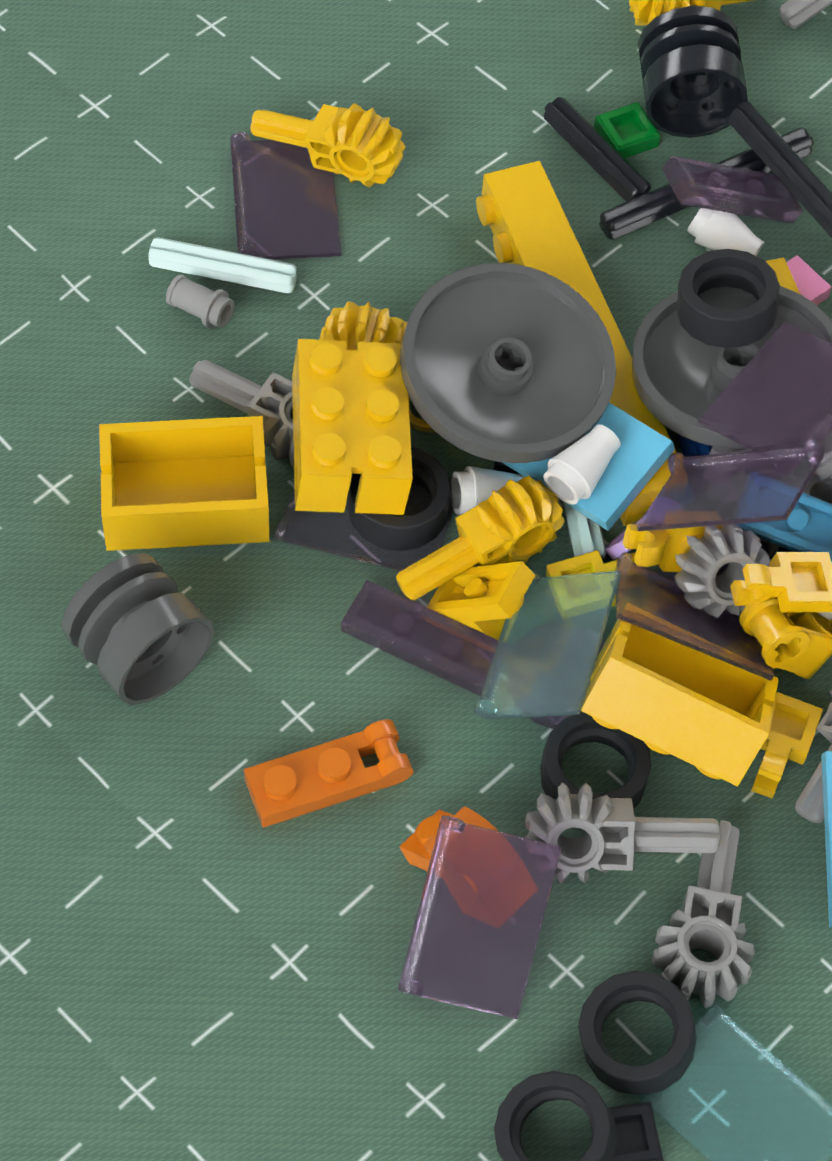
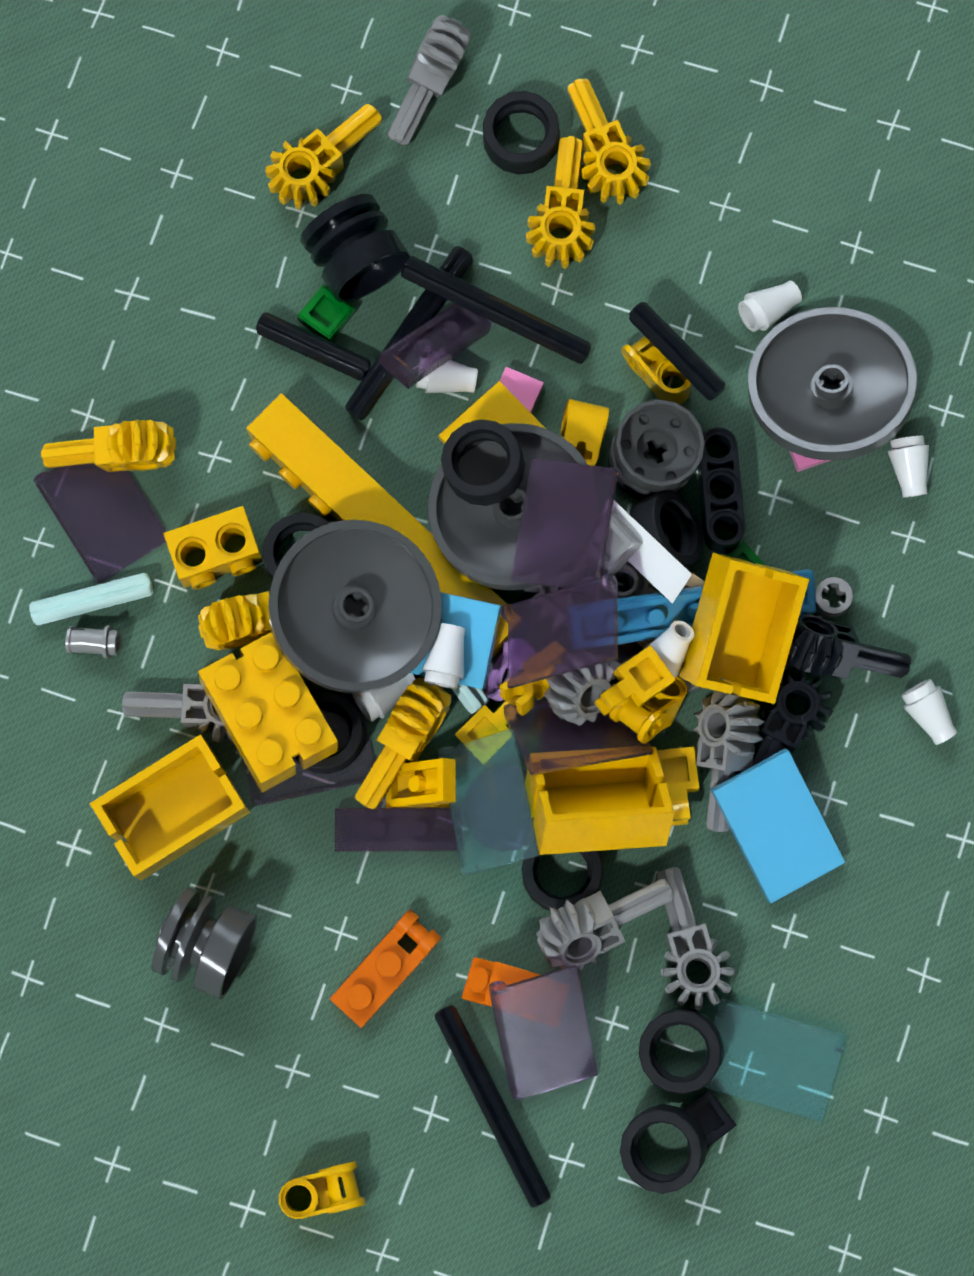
camera: 20 degrees left, 20 degrees up
none -> yellow brick [163,506,263,590]
none -> yellow piece [279,1161,366,1219]
none -> black axle [435,1005,551,1208]

